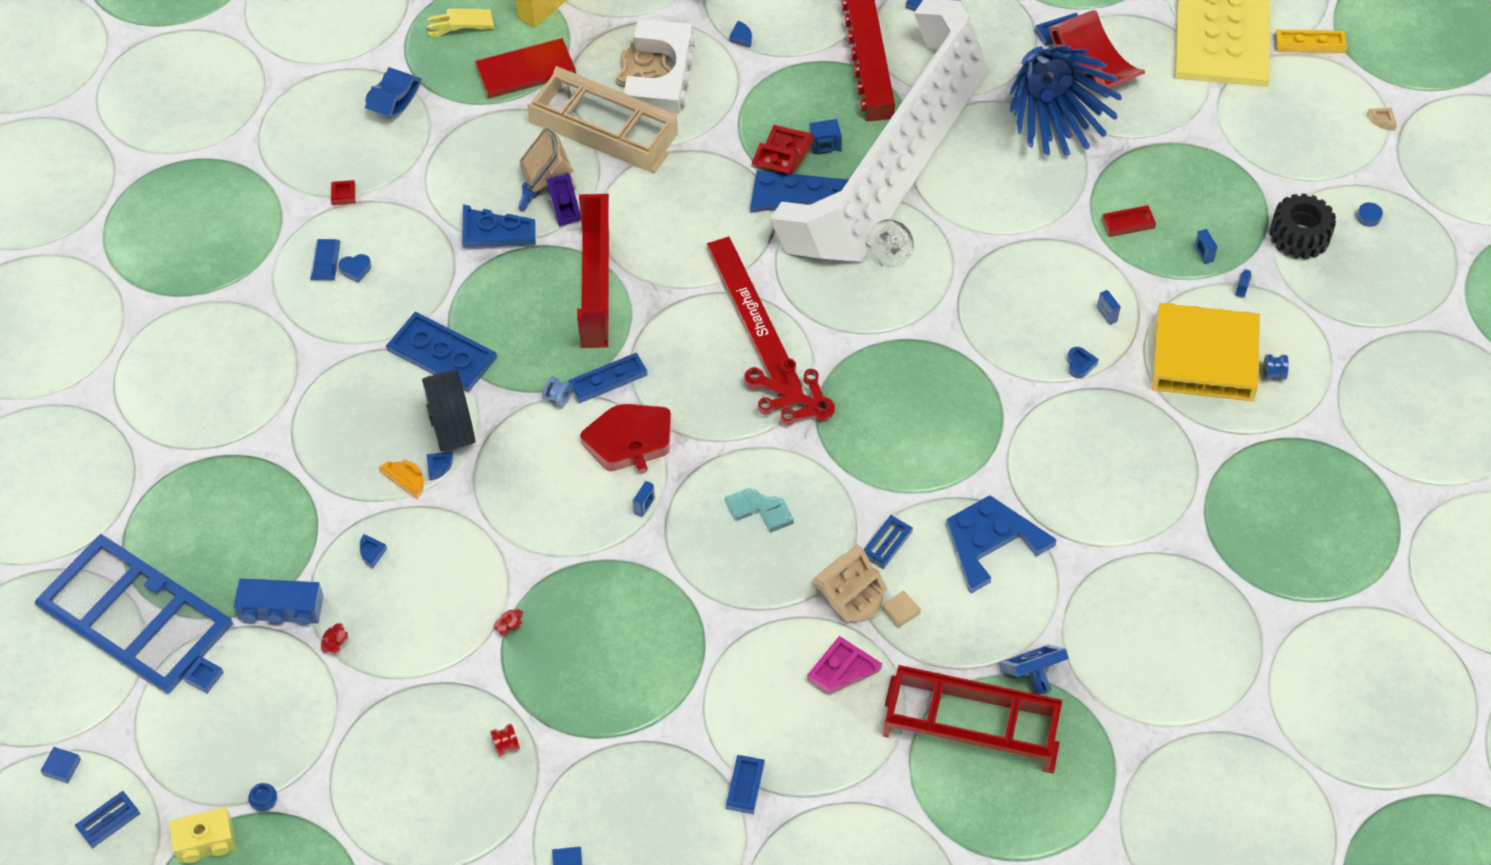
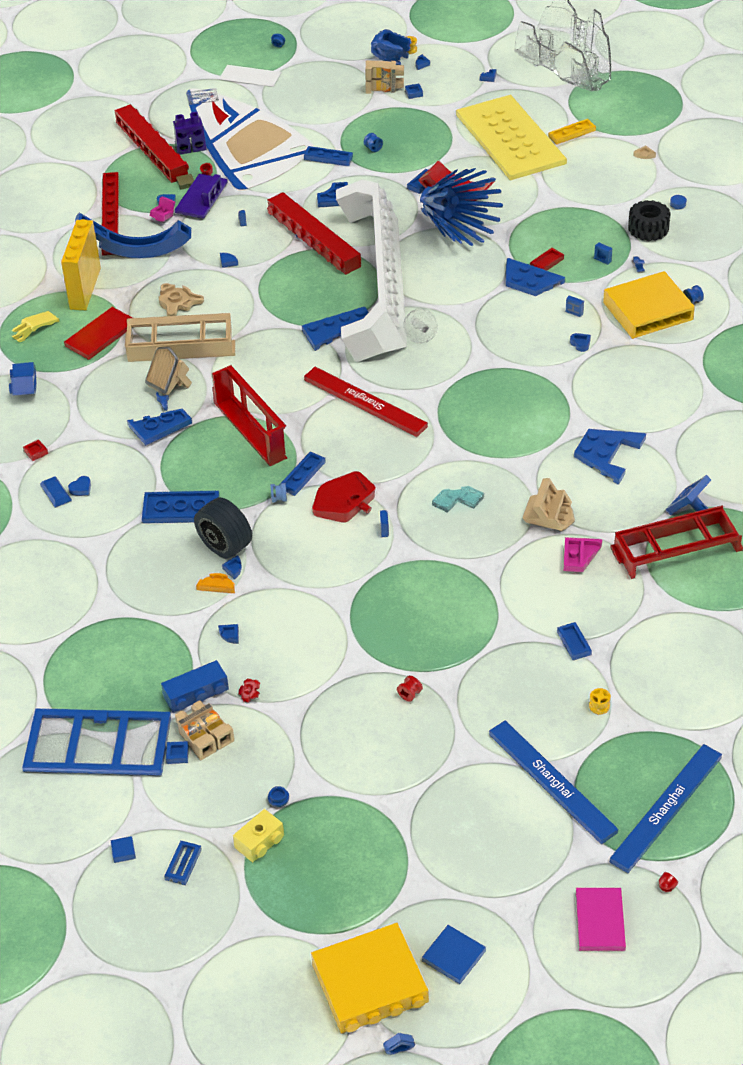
camera: 30 degrees left, 10 degrees down
red plant [494,609,524,636] -> none
dark purple slope [545,173,581,226] -> none
white arch [624,19,697,113] -> none
red plant [744,358,835,425] -> none
red slope [751,124,815,175] -> none
blue window [809,119,842,154] -> none
blue tile [864,515,913,570] -> none
tan tile [882,591,921,628] -> none
none -> tan hips [175,700,234,761]
none -> blue wing [506,258,565,296]

